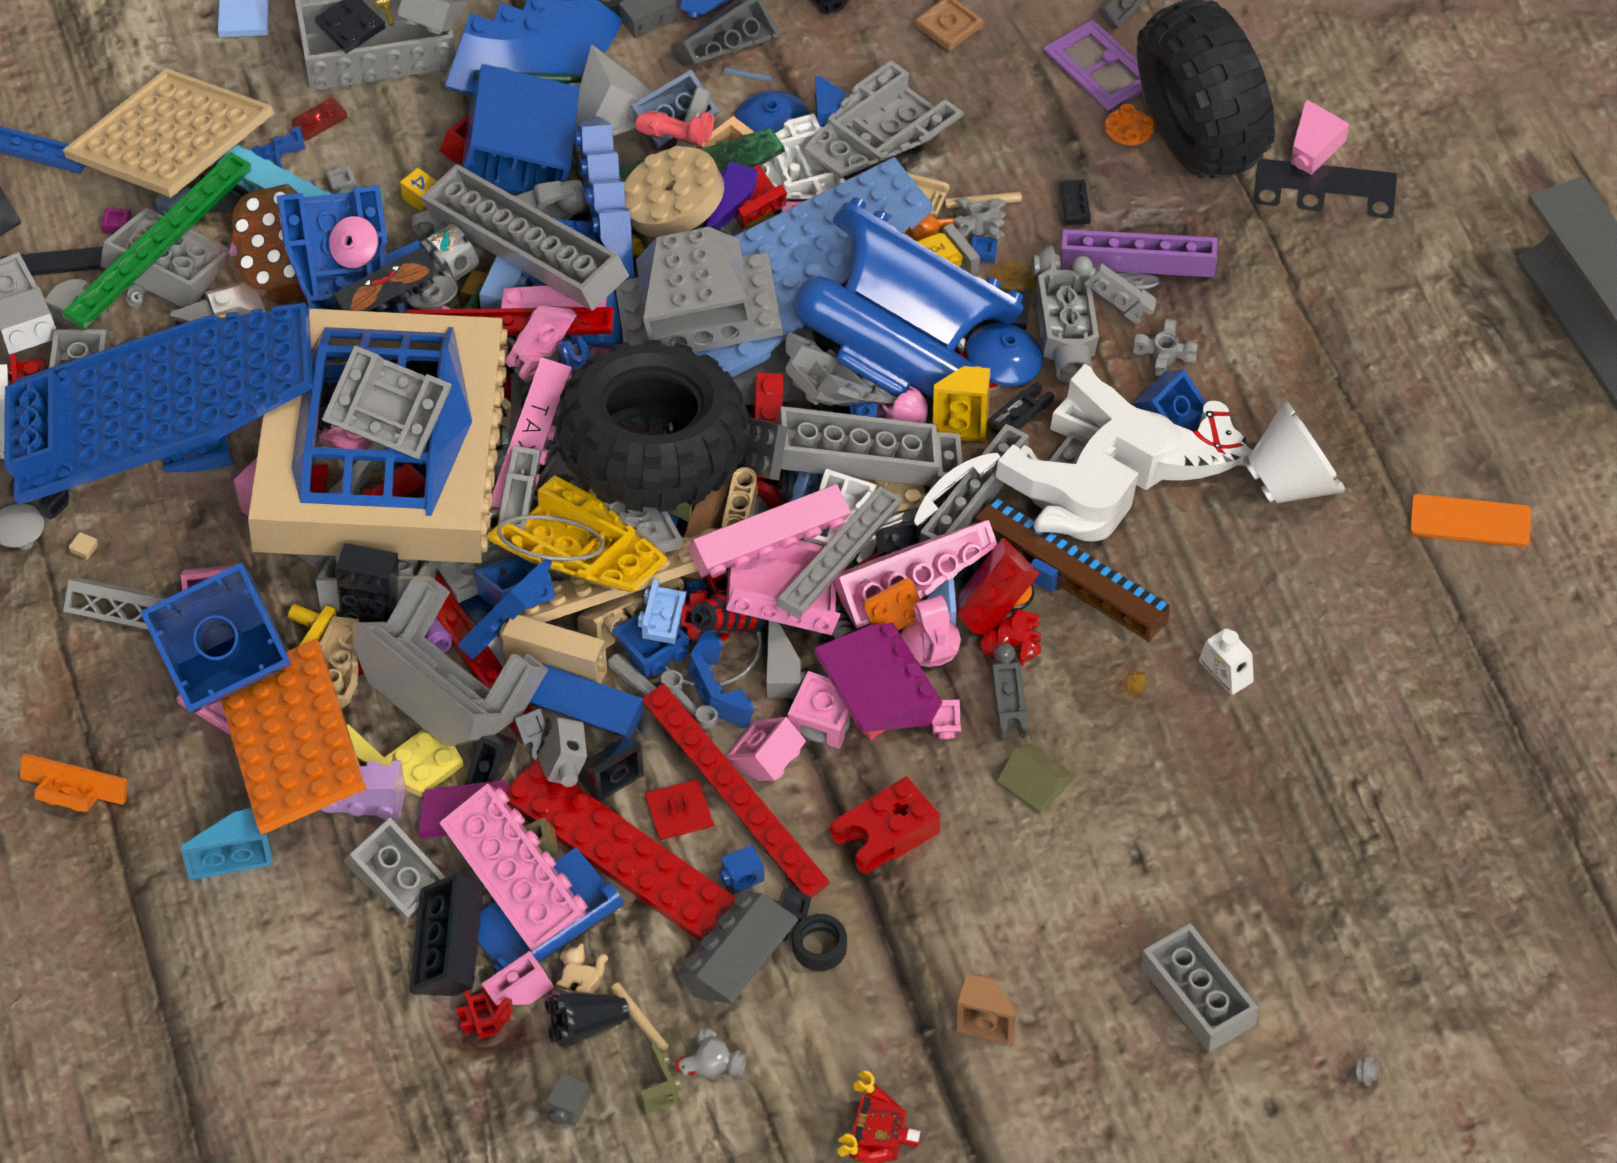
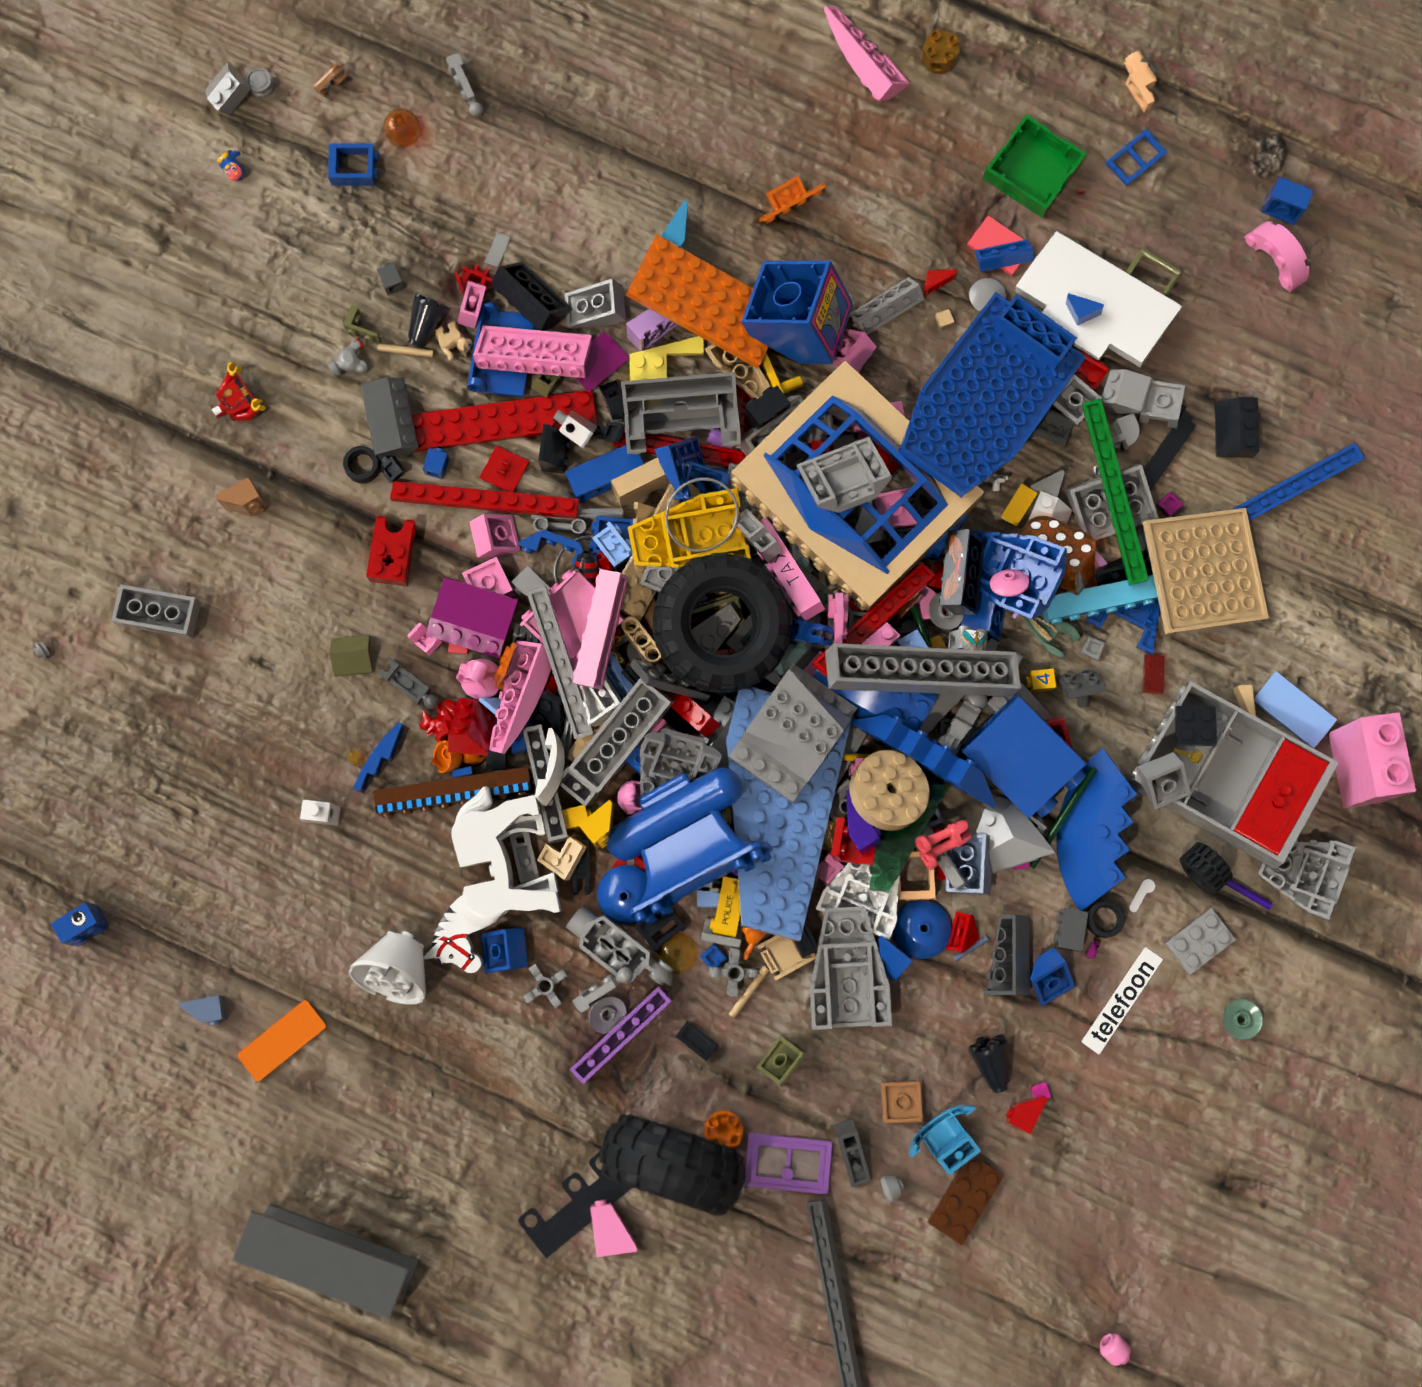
camera: 130 degrees right, 25 degrees up
none -> blue brick [50,902,109,947]
none -> sand blue slope [179,995,227,1026]
none -> blue slope [353,722,405,793]
none -> orange hair [432,740,462,773]
none -> light grey sticker [484,233,510,267]
none -> tan plate [537,836,587,881]
none -> yellow brick [562,805,591,831]
none -> olive slope [756,1036,806,1087]
none -> dark grey slope [833,1119,871,1187]
none -> red slope [923,269,958,297]
none -> red slope [946,912,980,953]
none -> dark grey plate [1057,669,1106,708]
none -> tan slope [1233,685,1256,717]

